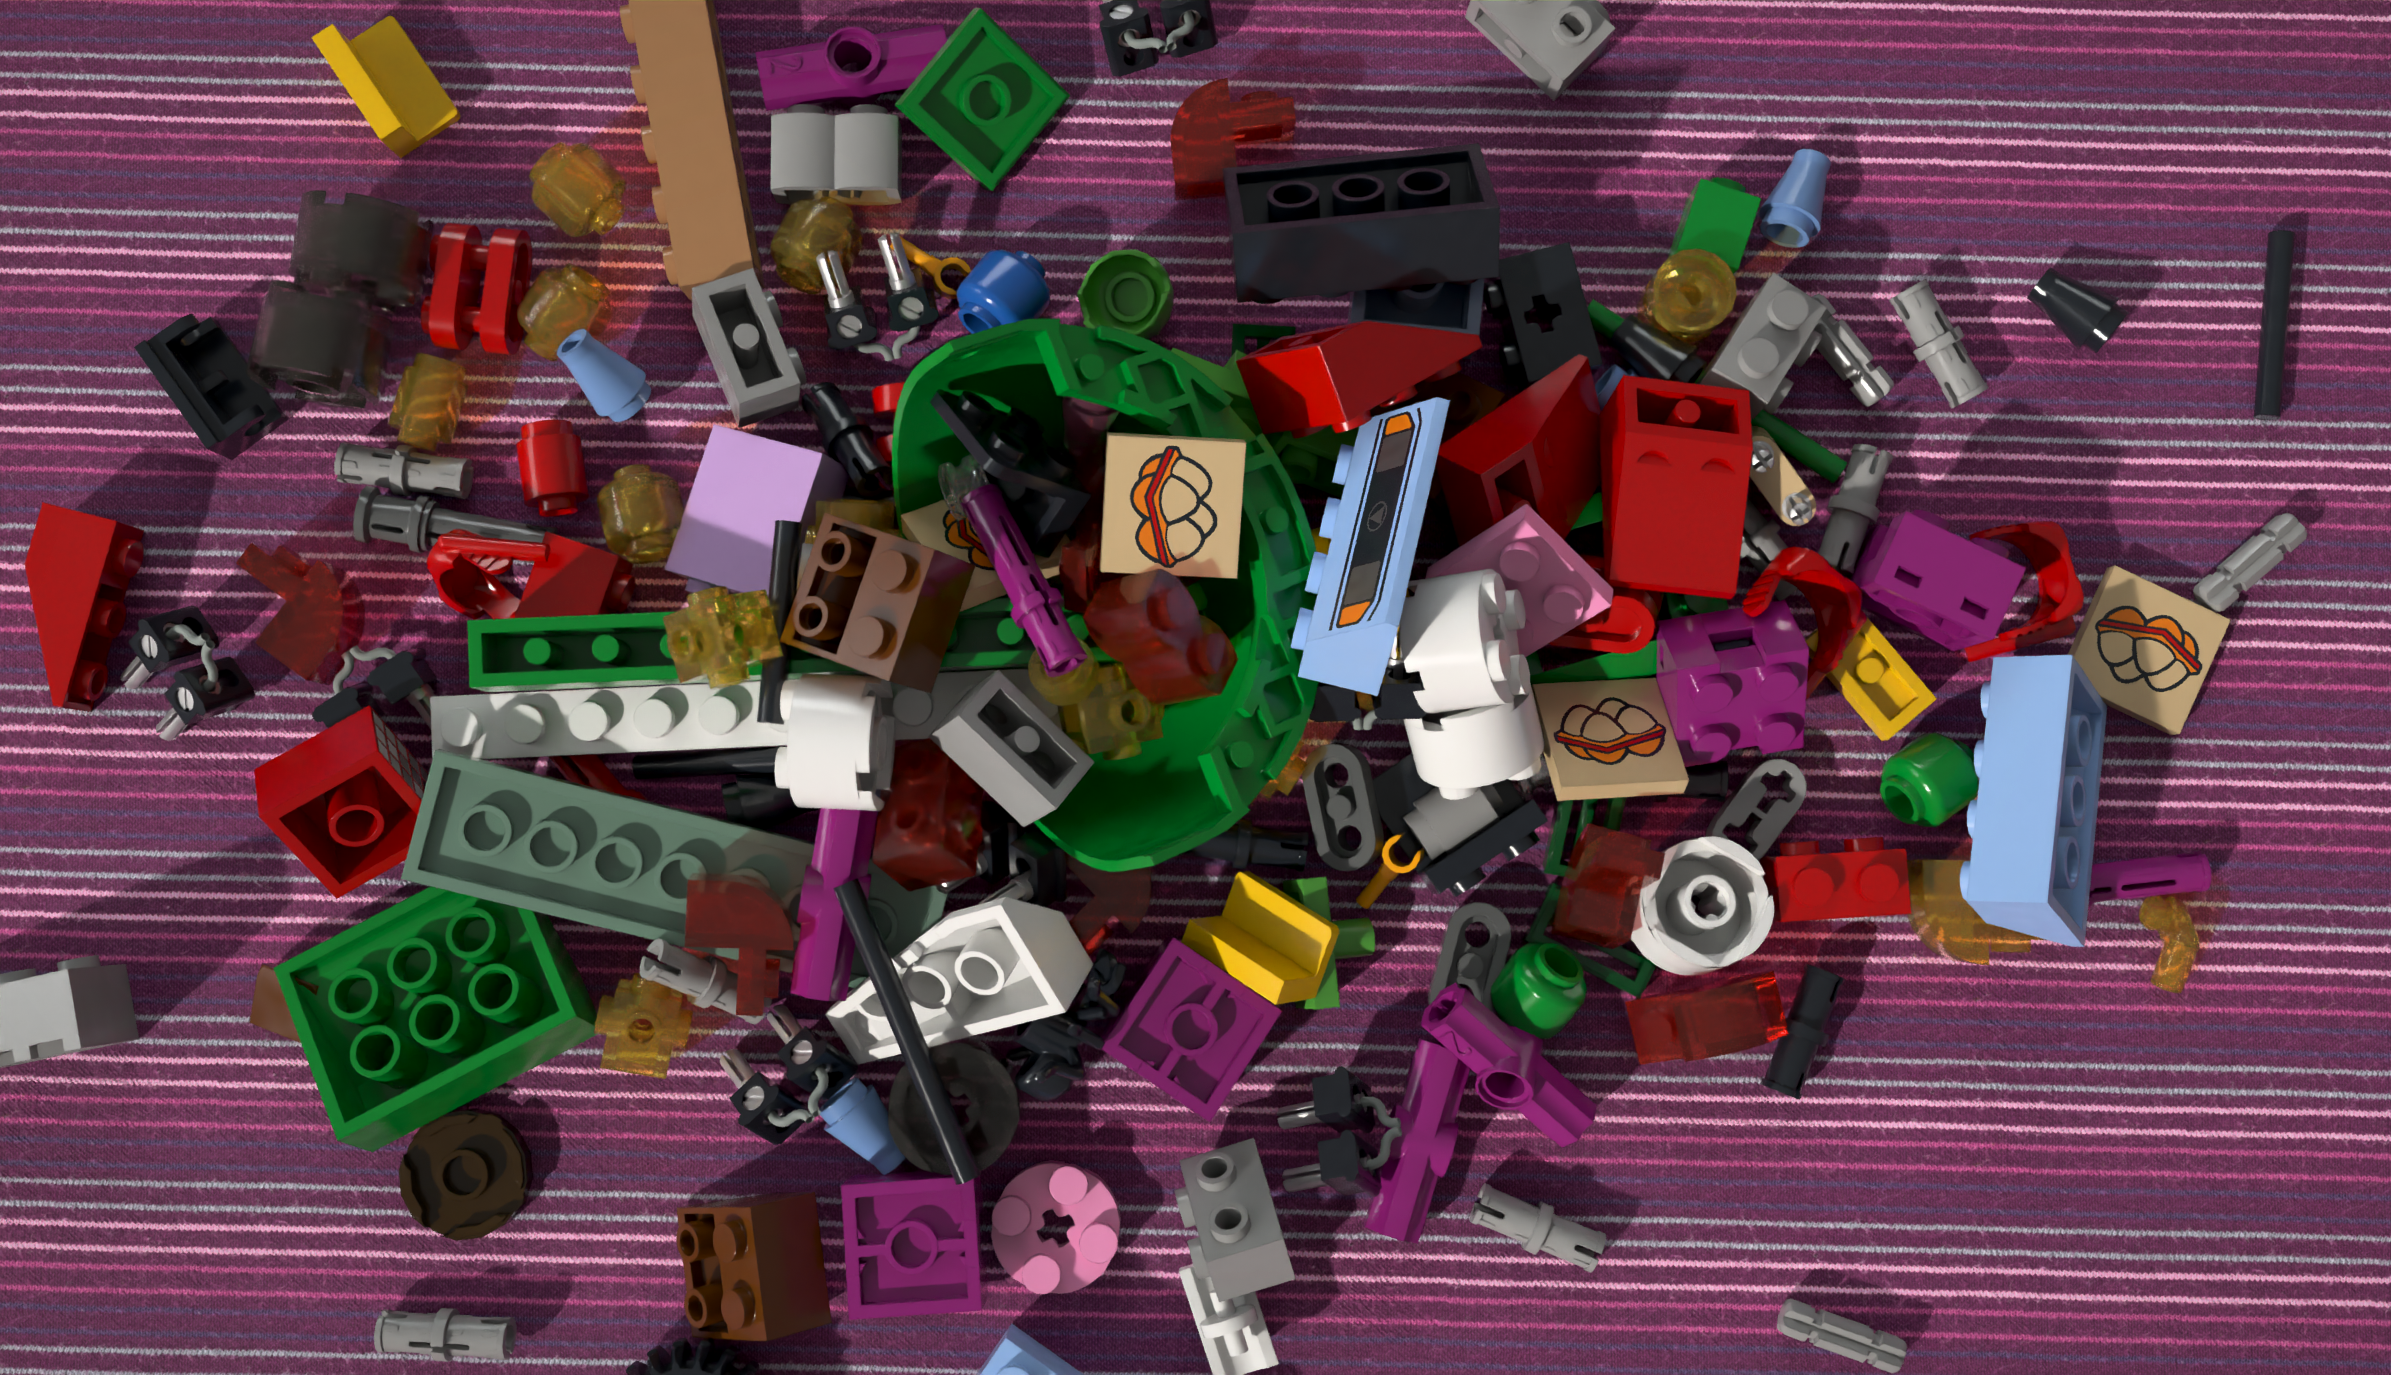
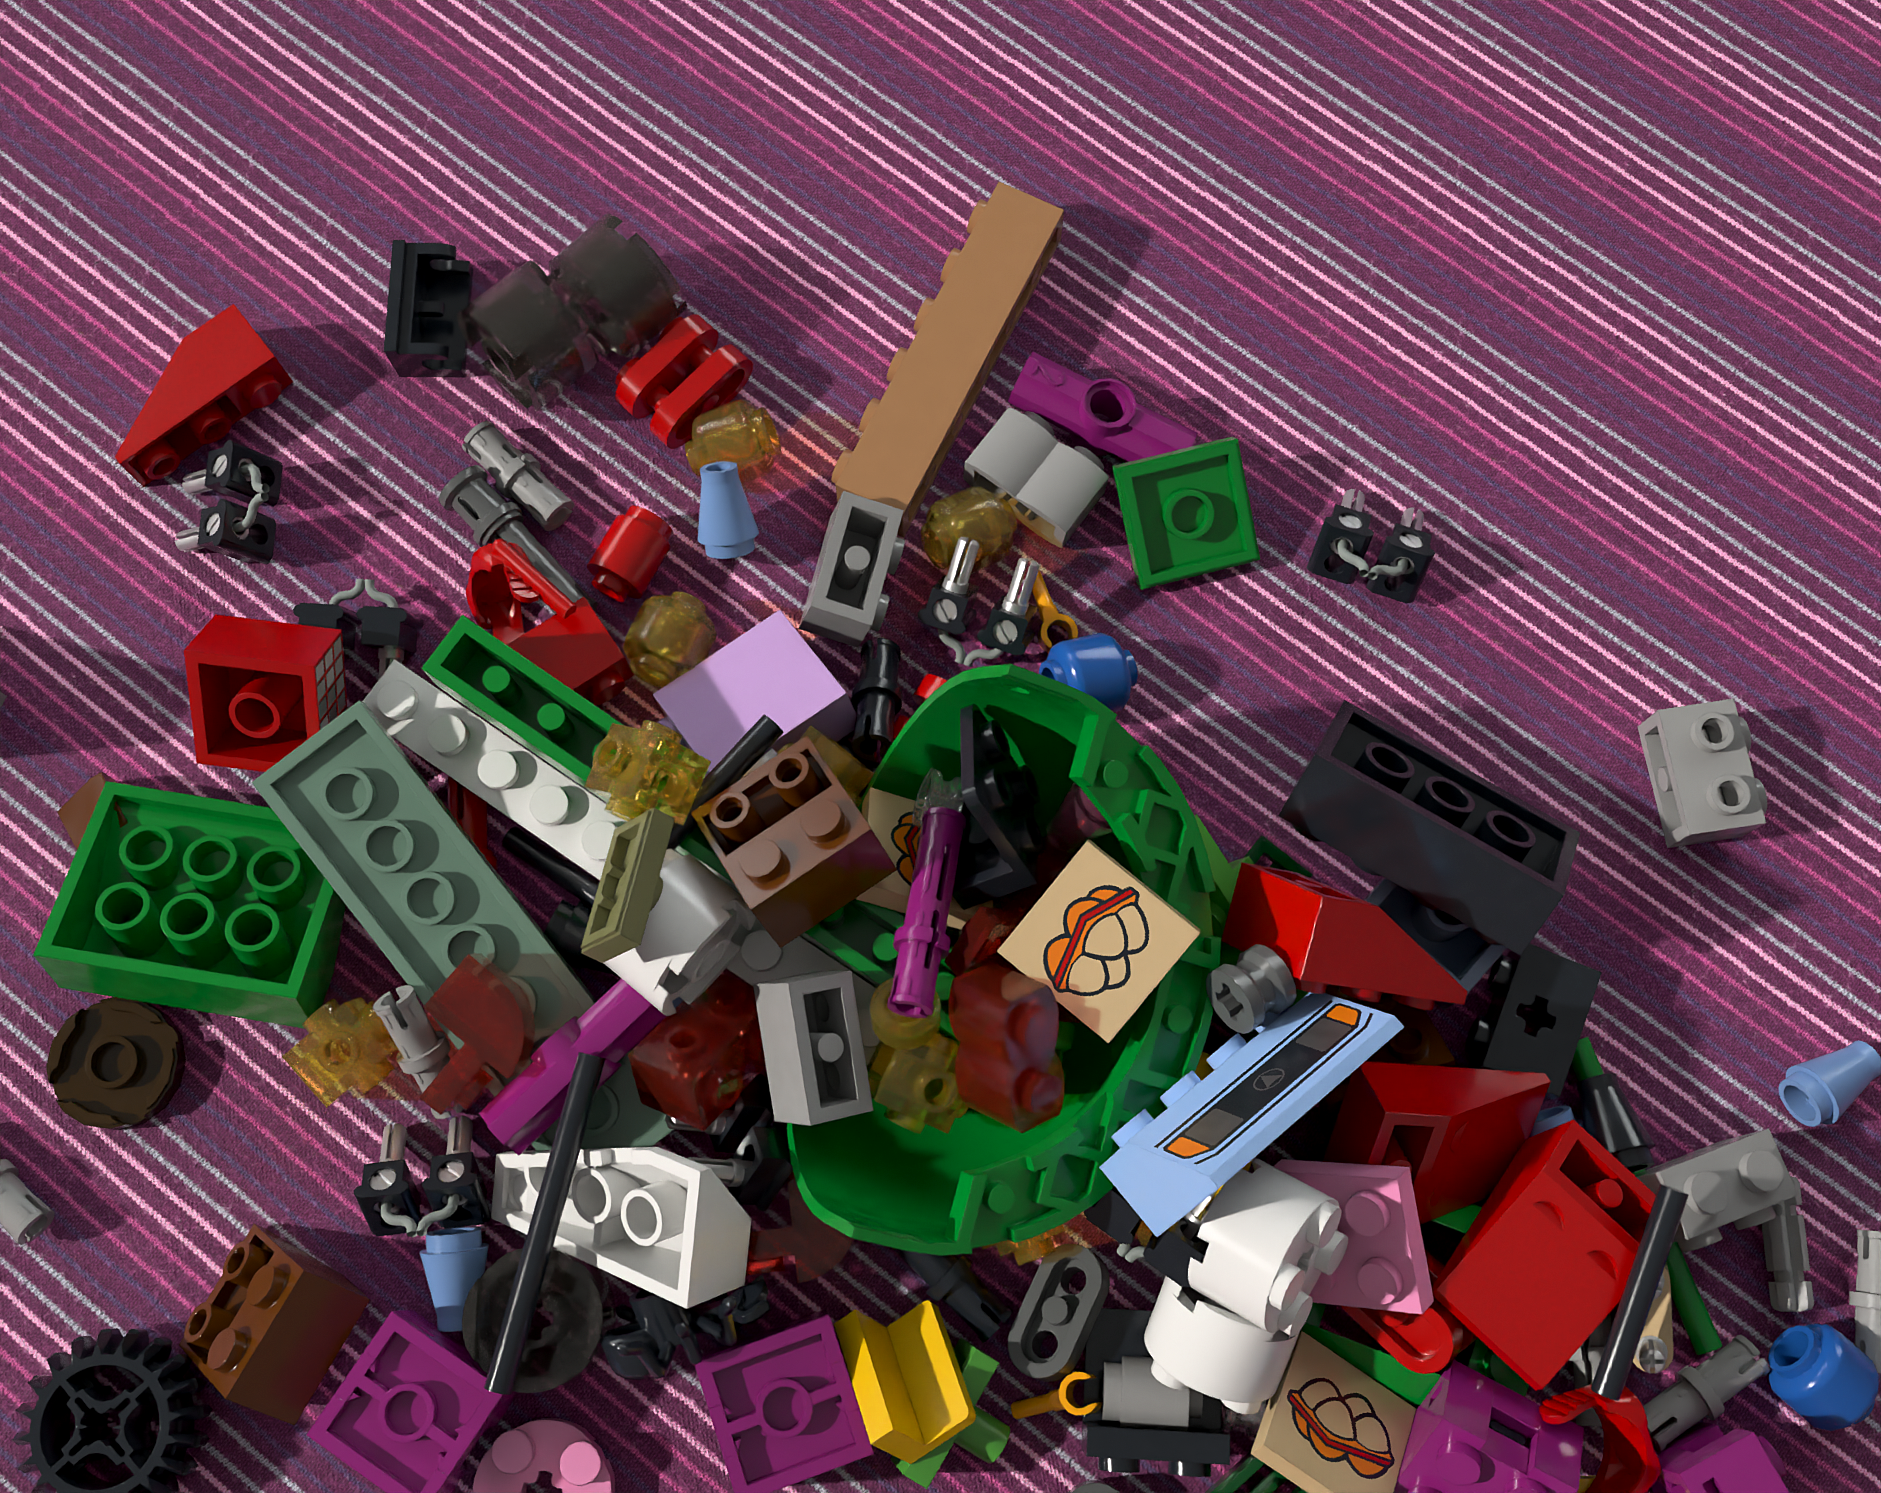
camera: 40 degrees right, 10 degrees down
clear red brick [236,543,365,685] -> none
yellow panel [311,16,461,158] -> none
clear yellow brick [388,353,468,452] -> none
clear yellow head [529,142,626,237] -> none
bright green hair [1077,249,1174,340] -> none
clear red brick [1171,78,1296,201] -> none
clear yellow wheel [1637,249,1737,346] -> none
green brick [1665,177,1761,285] -> none
none -> olive plate [581,808,675,963]
none -> dark grey wheel [1205,944,1297,1034]
none -> black bar [1591,1184,1689,1401]
none -> blue head [1768,1323,1879,1431]

